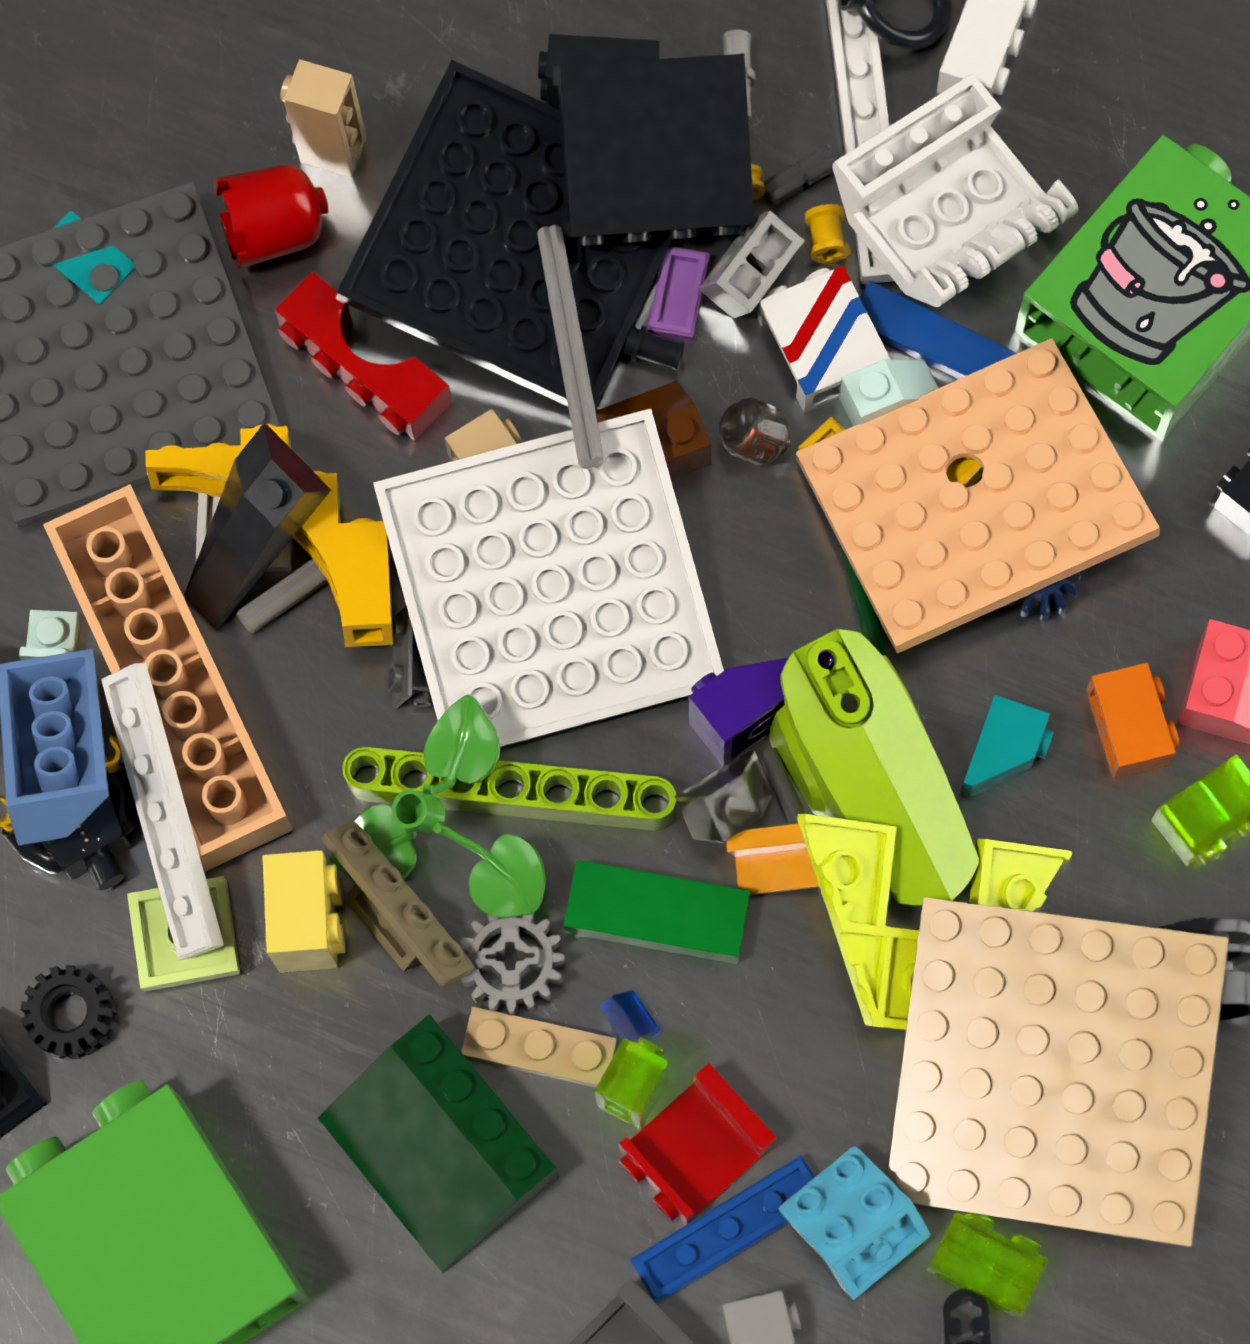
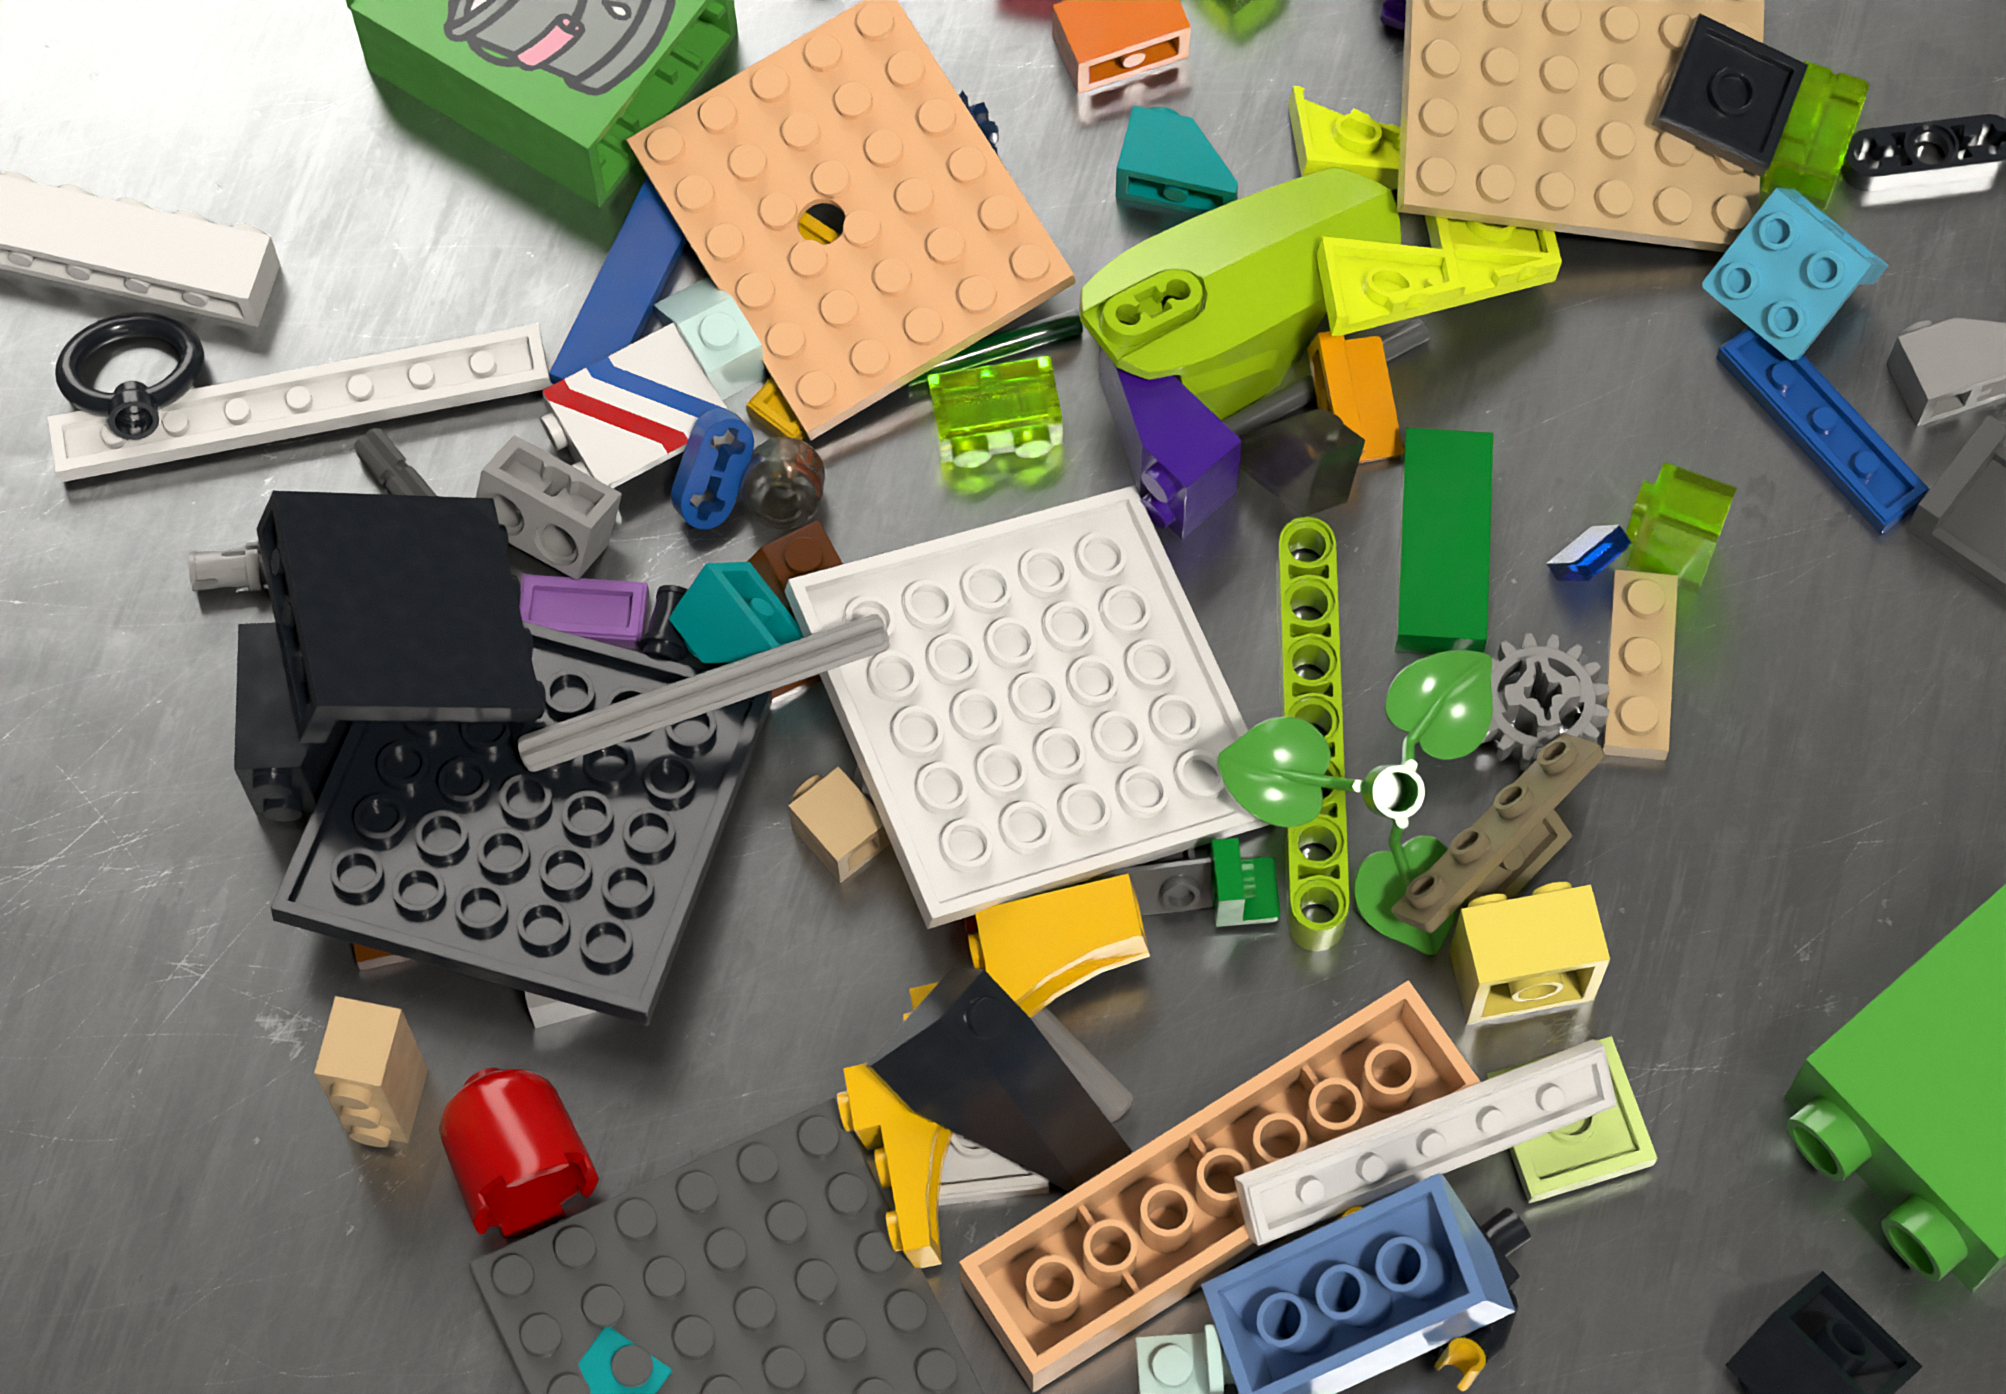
camera: 100 degrees left, 5 degrees down
black tyre [20,965,116,1060] -> none
red arch [275,271,452,441] -> none
dark green slope [318,1014,559,1274] -> none
red panel [619,1063,777,1225] -> none
yellow bush [804,204,851,264] -> none
white slope [832,73,1079,307] -> none
none -> teal slope [668,562,804,663]
none -> blue beam [671,408,754,529]
none -> clear neon green brick [927,356,1063,467]
none -> green bracket [1210,837,1281,927]
none -> black tile [1652,13,1808,177]

